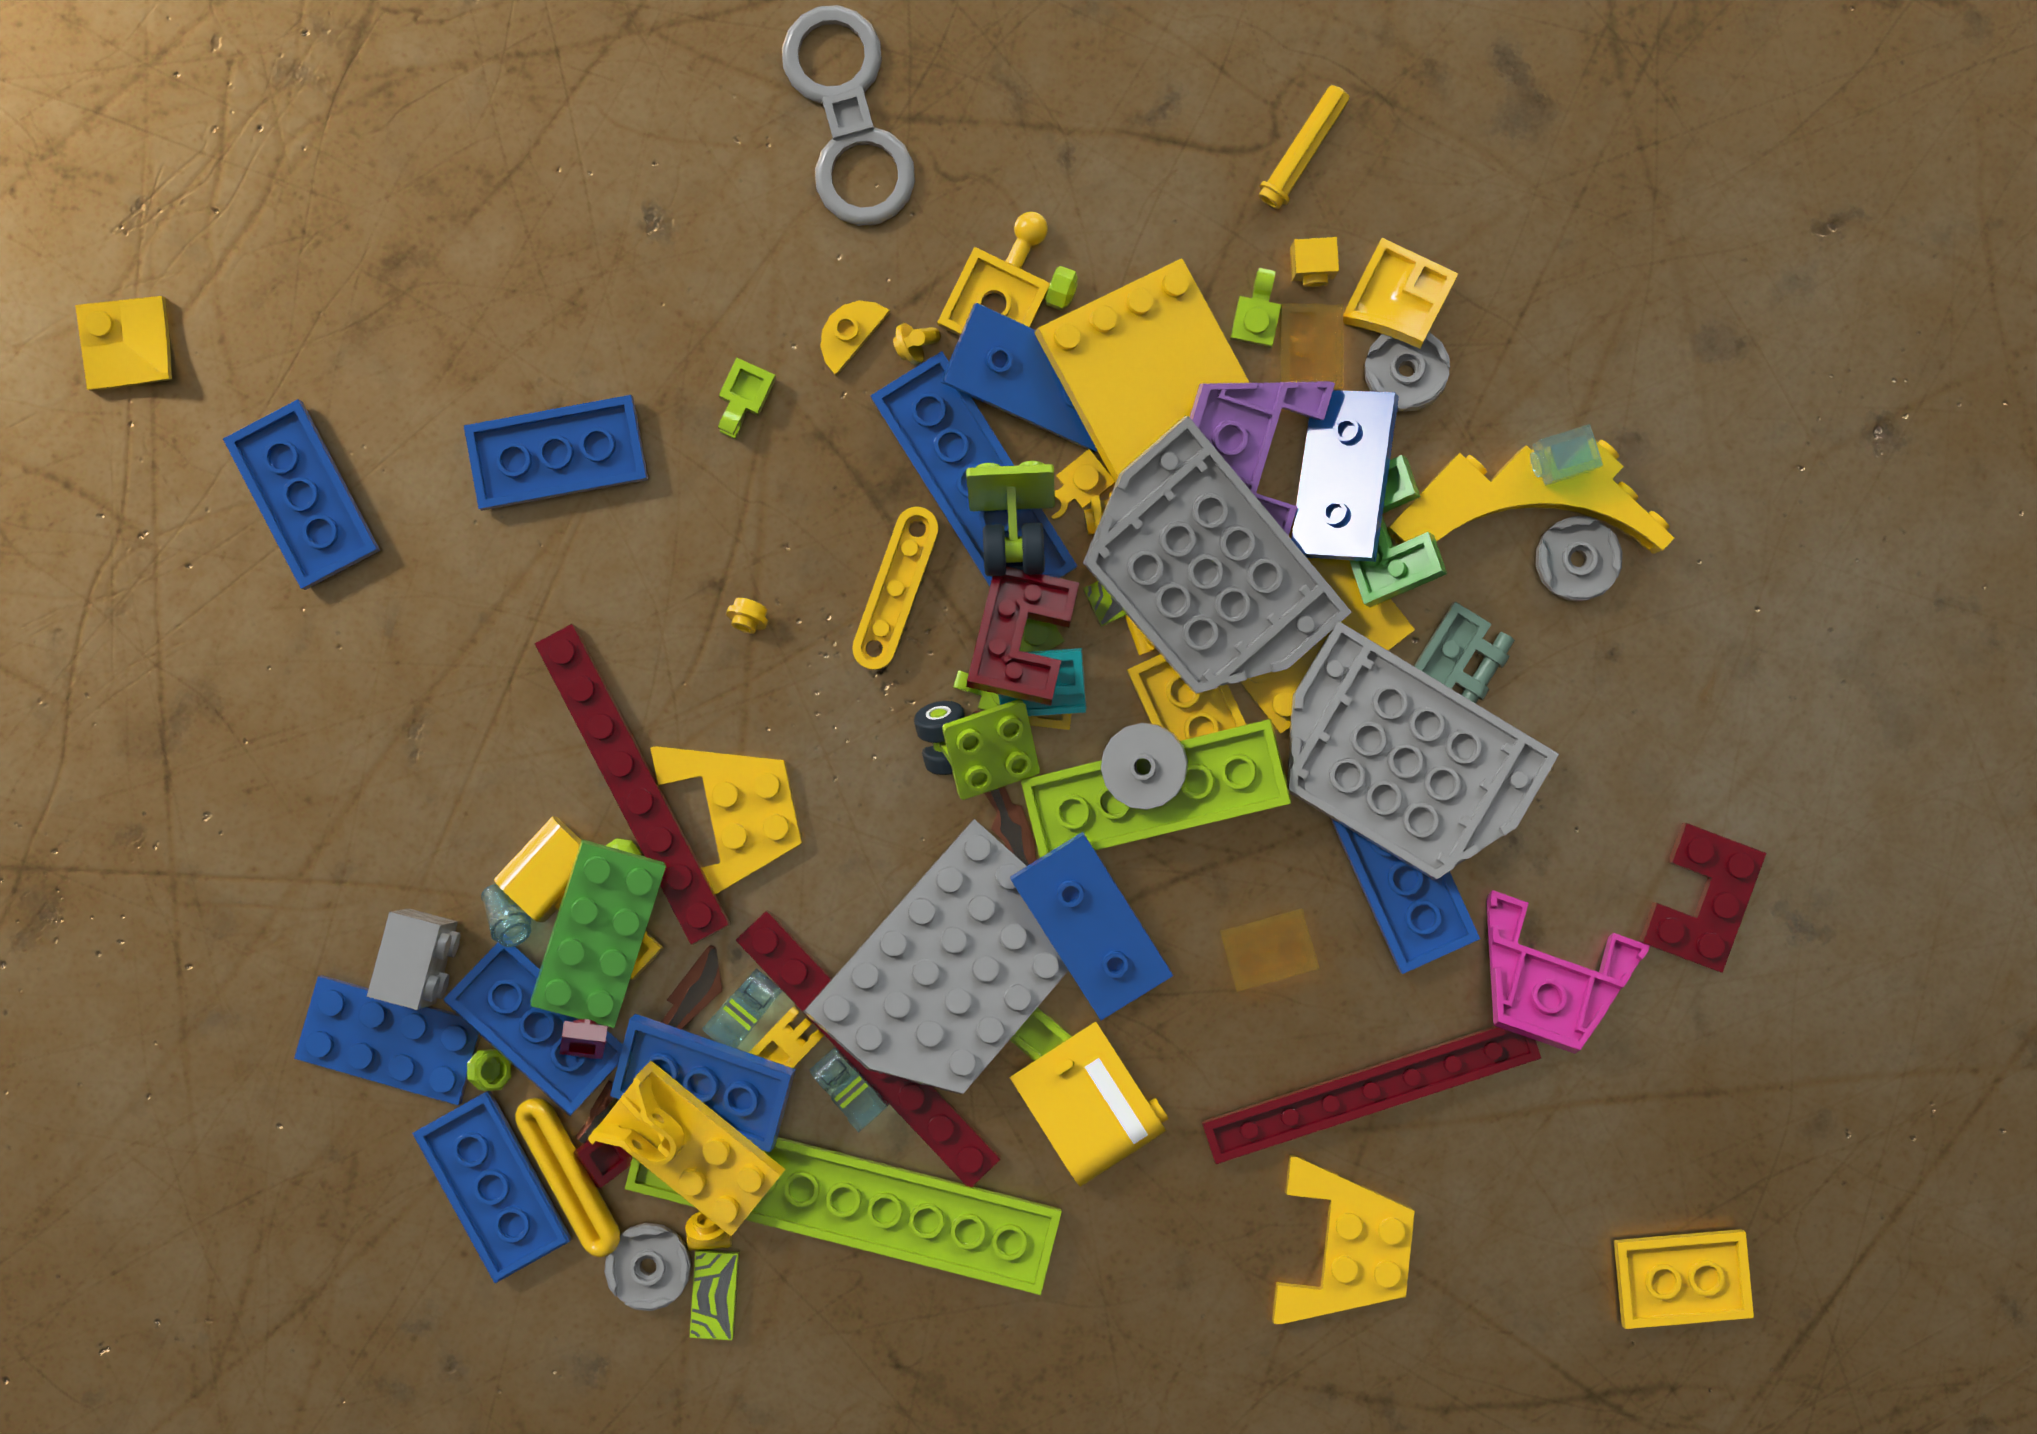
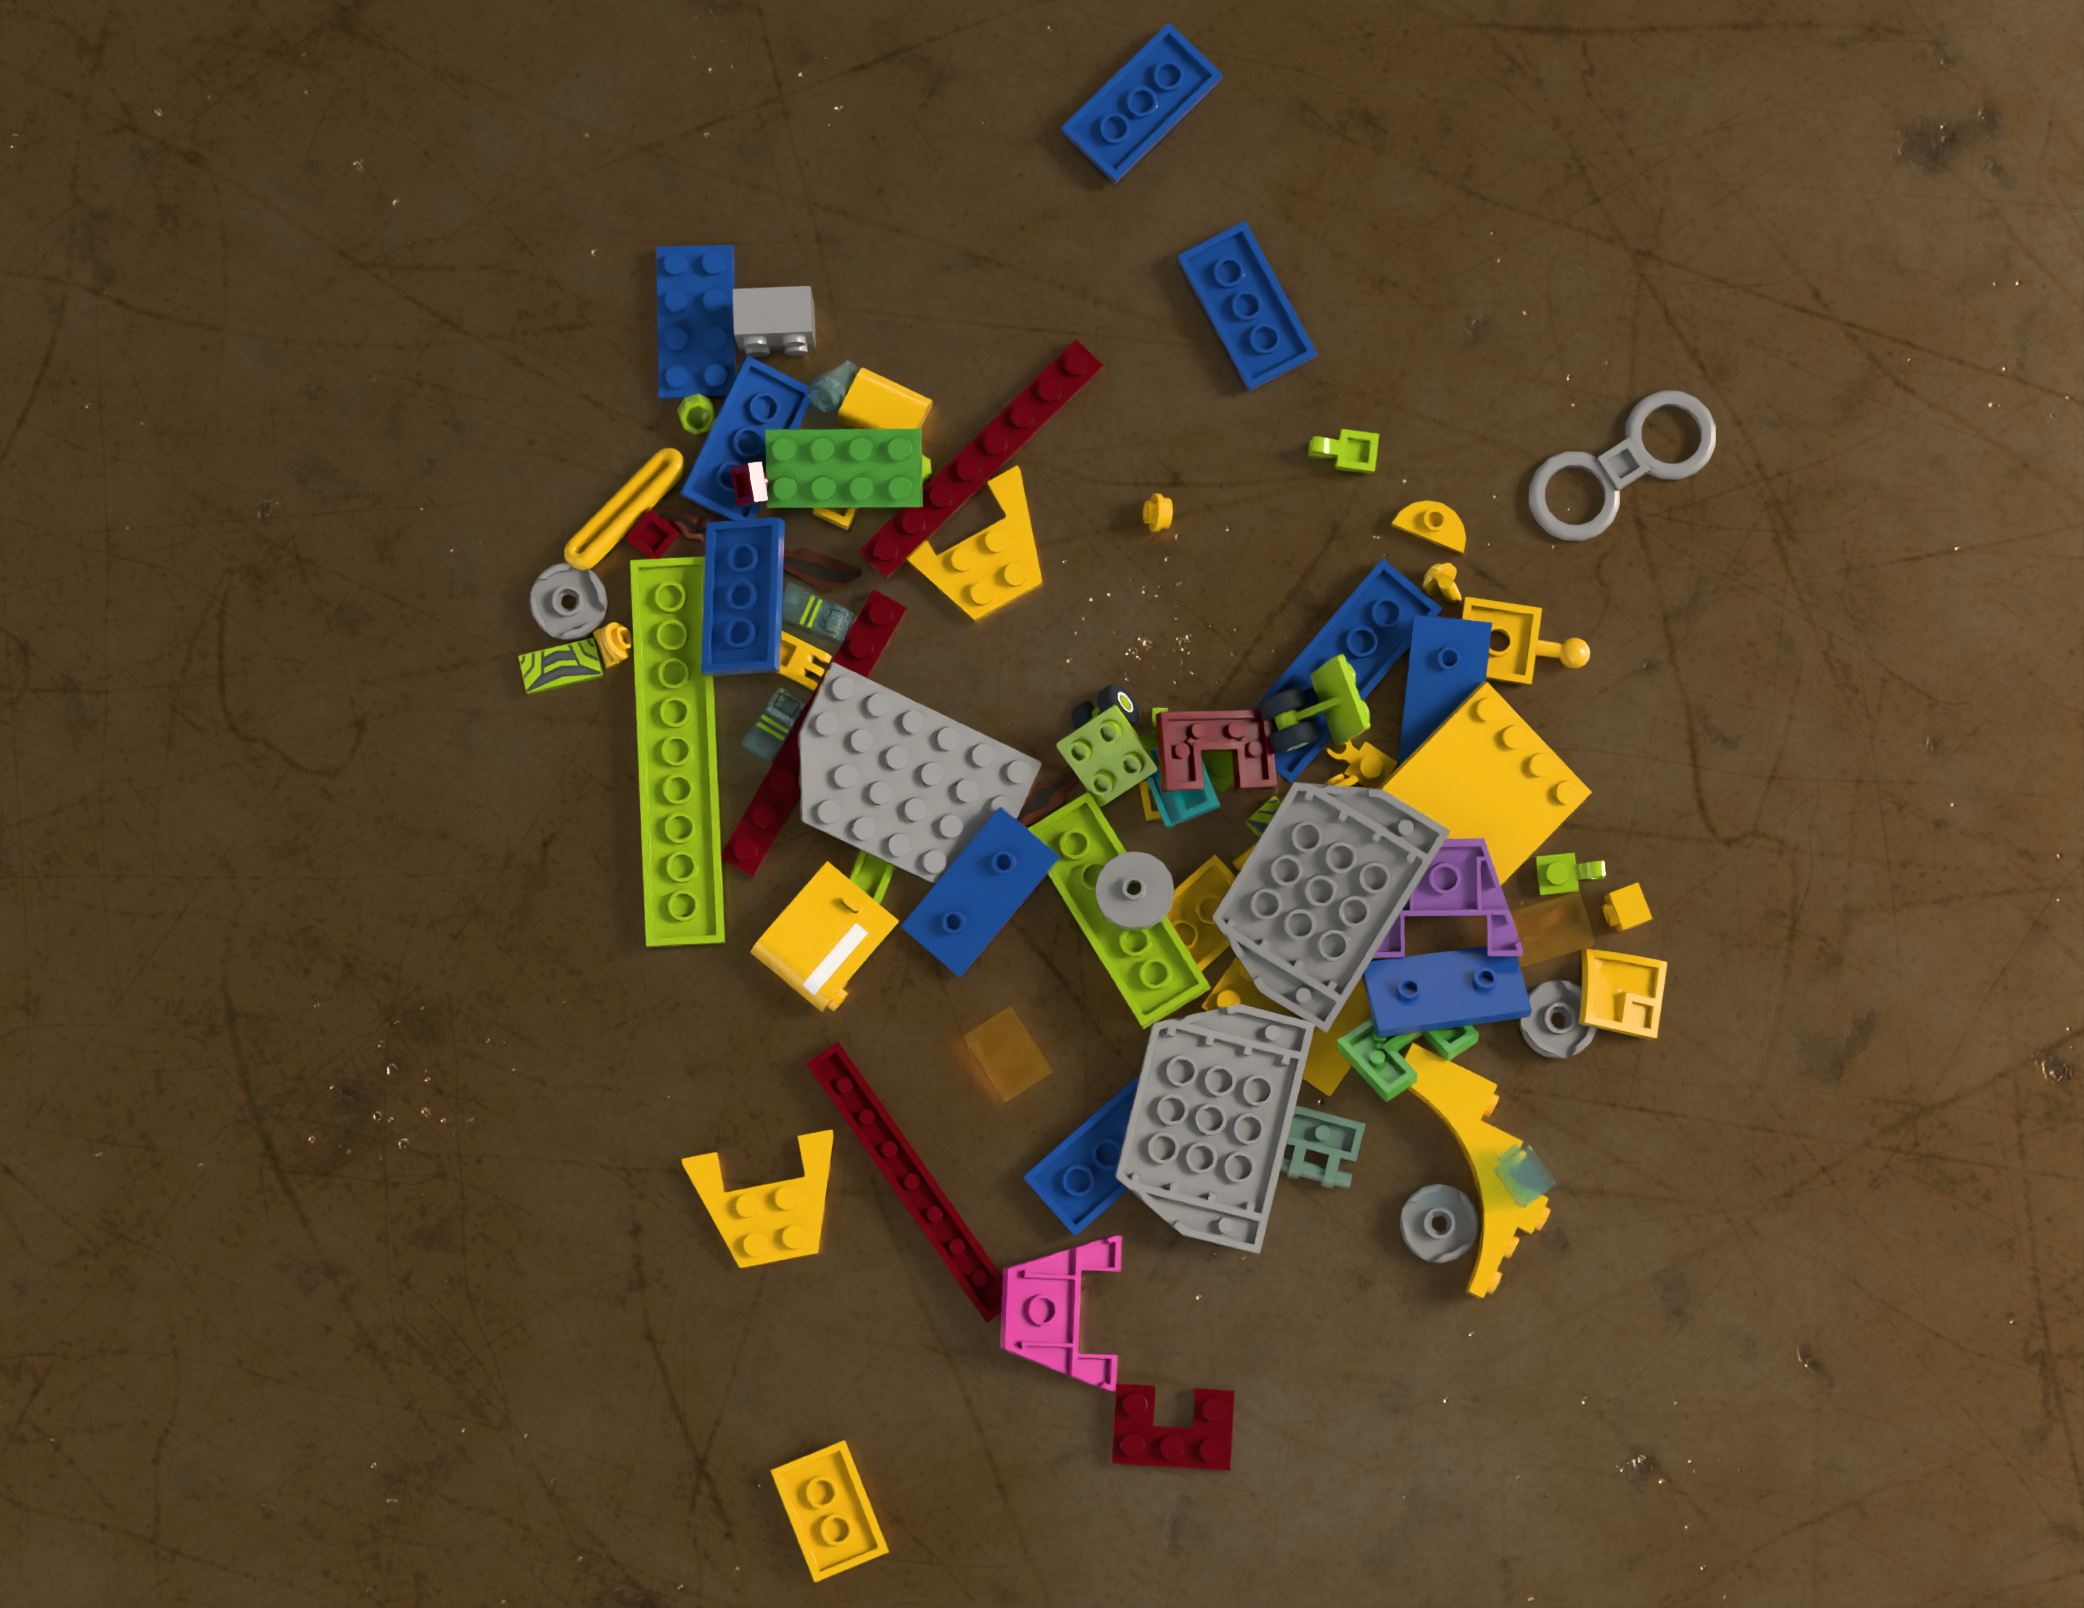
camera: 70 degrees right, 5 degrees down
blue plate [412,1091,572,1283] -> none
yellow plate [588,1061,785,1236] -> none
yellow plate [852,507,939,670] -> none
lime tile [1045,266,1078,311] -> none
yellow axle [1258,85,1350,209] -> none

